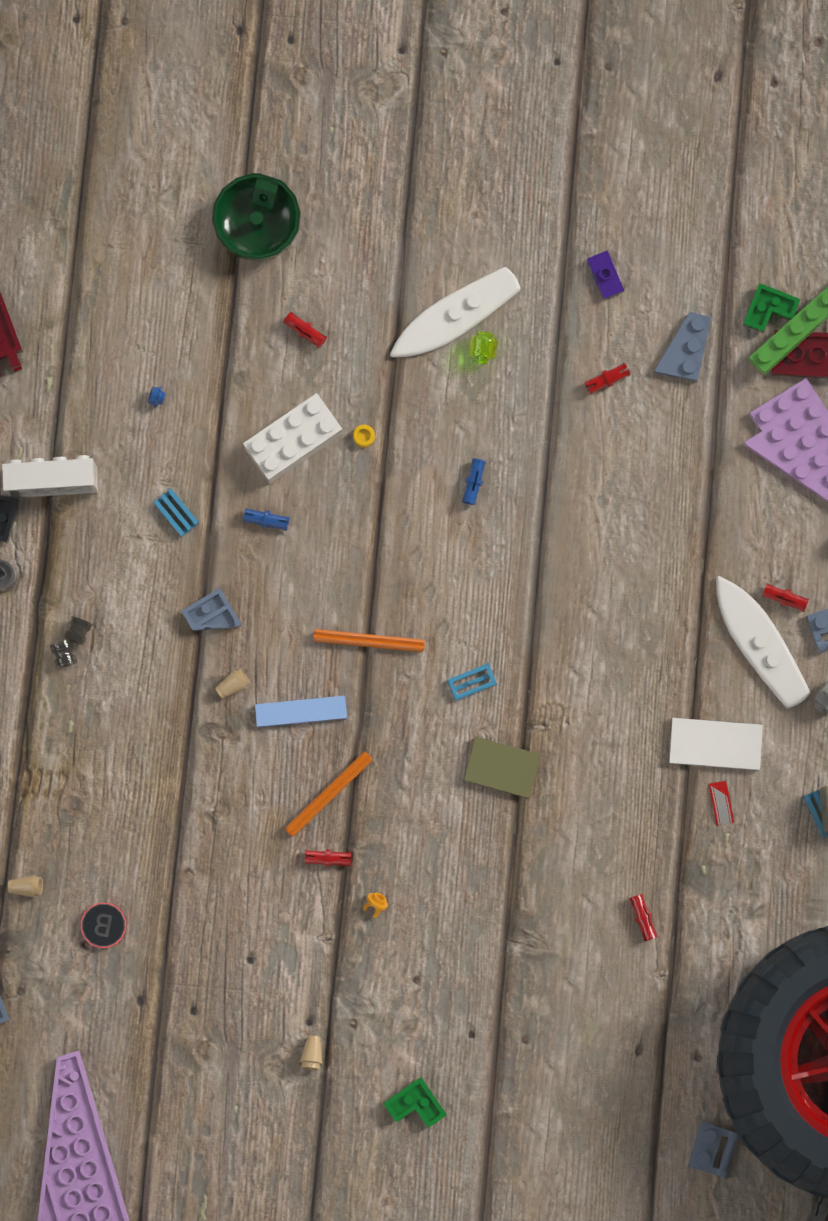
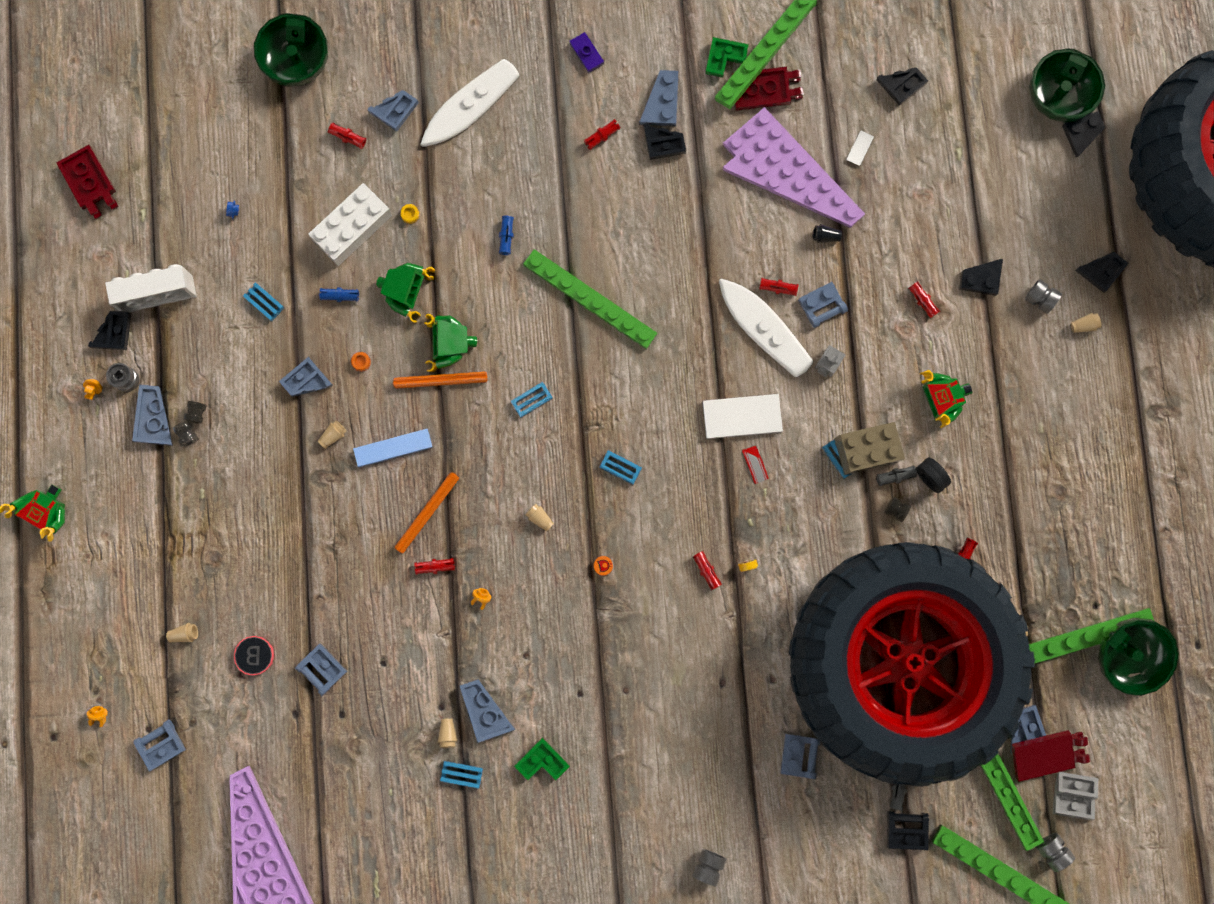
camera: 10 degrees left, 0 degrees up
olive tile [464,737,541,799] -> none
clear neon green head [468,331,499,364] -> none
none -> sand blue wing [132,385,173,446]
none -> sand blue plate [295,644,348,696]
none -> orange tile [351,352,371,372]
none -> sand blue wing [367,90,419,131]
none -> green torso [376,263,435,323]
none -> green torso [424,314,477,373]
none -> dark azure tile [440,761,483,788]
none -> sand blue wing [459,680,515,743]
none -> bright green plate [523,249,657,350]
none -> tan cone [525,503,554,531]
none -> orange tile [594,556,613,576]
none -> dark azure tile [599,450,642,485]
none -> black wing [643,123,686,160]
none -> yellow tile [738,559,758,572]

